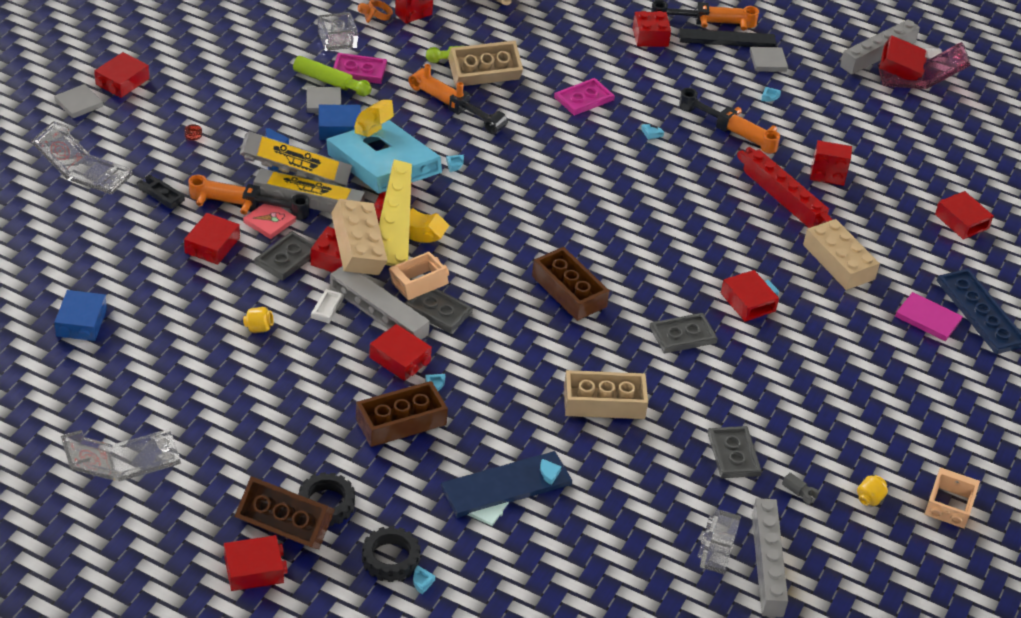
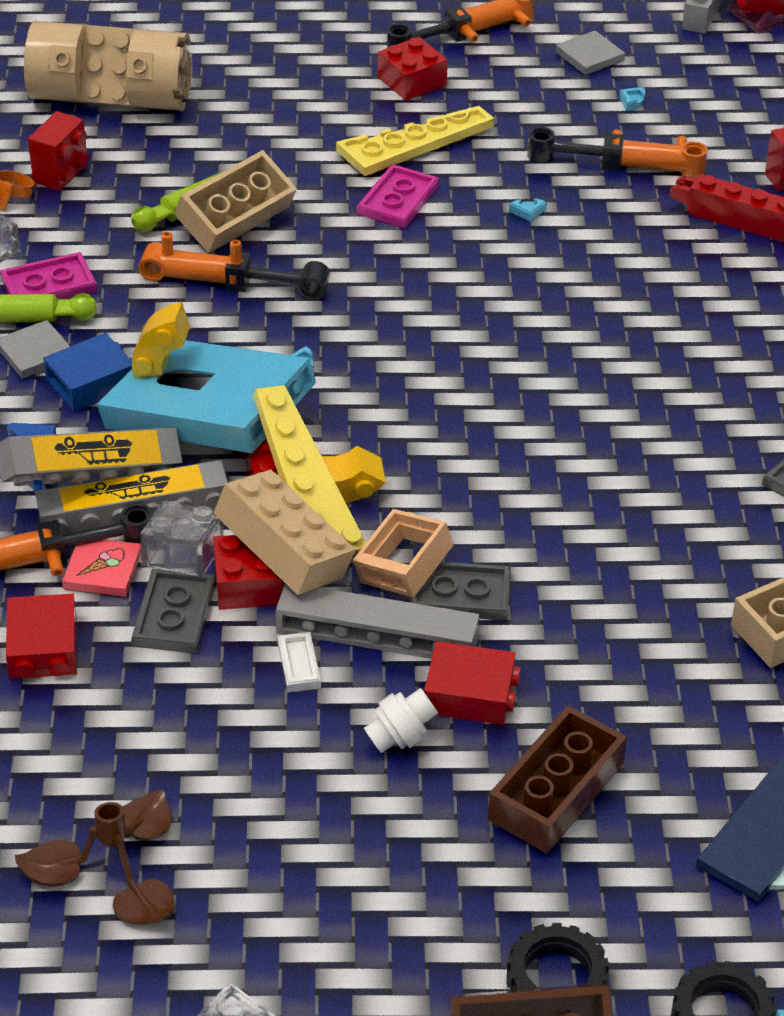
camera: 25 degrees left, 0 degrees up
yellow head [243,307,274,333] -> none
medium azure tile [425,374,445,391] -> none
reddish brown brick [532,247,610,321] -> none
black tile [679,28,776,47] -> none
none -> reddish brown plant [15,788,174,925]
none -> clear brick [141,500,224,577]
none -> light yellow wing [336,106,494,176]
none -> white piece [364,688,439,753]

